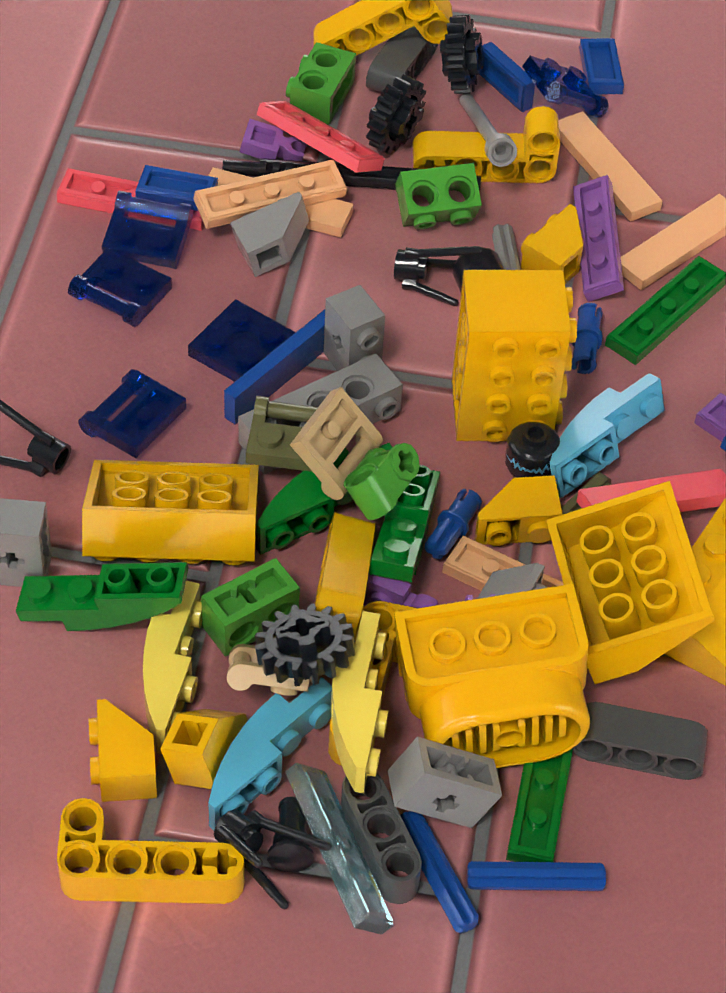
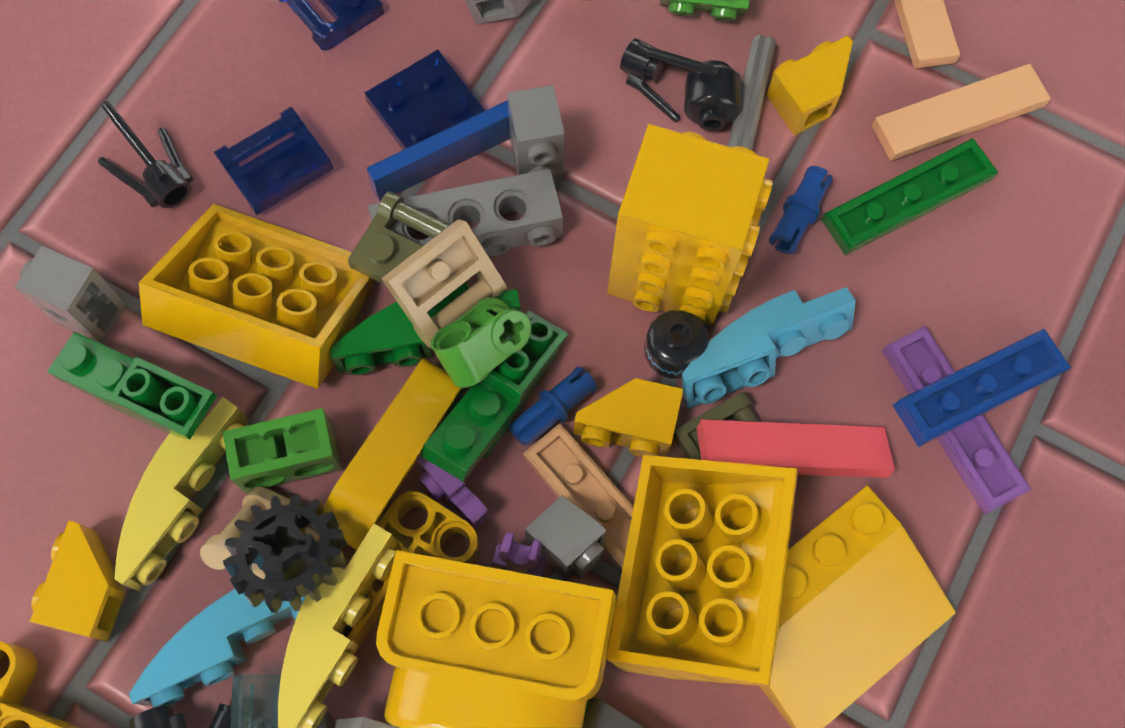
camera: 20 degrees right, 20 degrees up
yellow slope [160,709,248,789] -> none
medium lavender tile [573,175,624,302] -> none

